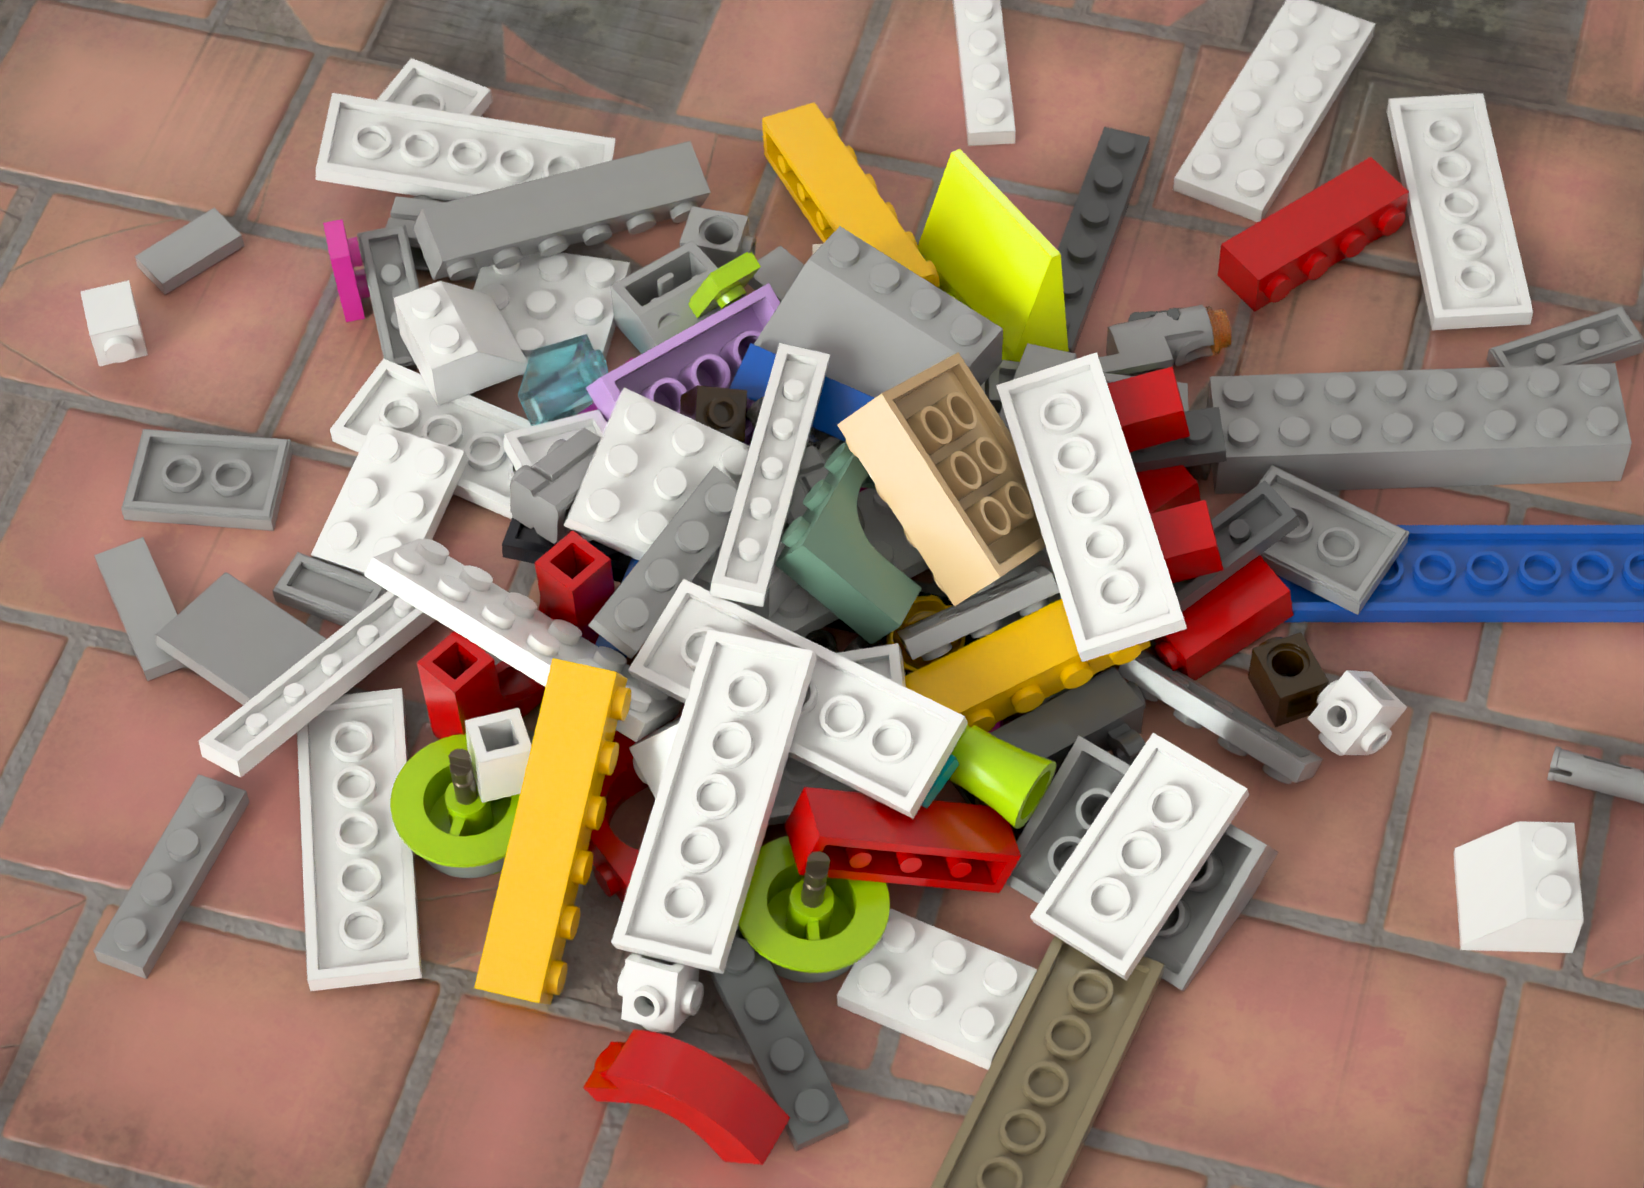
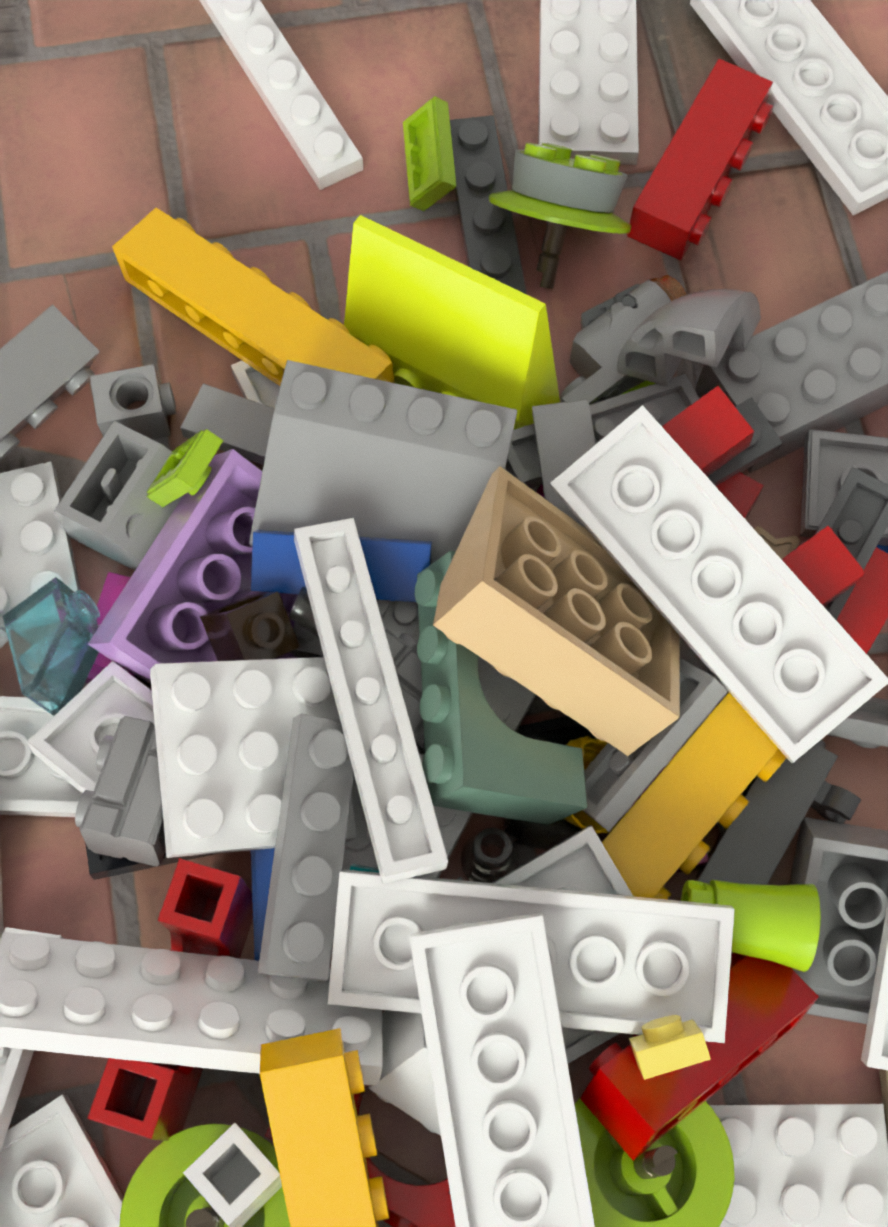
camera: 30 degrees left, 15 degrees up
none -> lime plate [403,96,457,211]
none -> piece [489,143,631,289]
none -> light grey brick [617,289,761,387]
none -> light yellow plate [629,1015,711,1080]

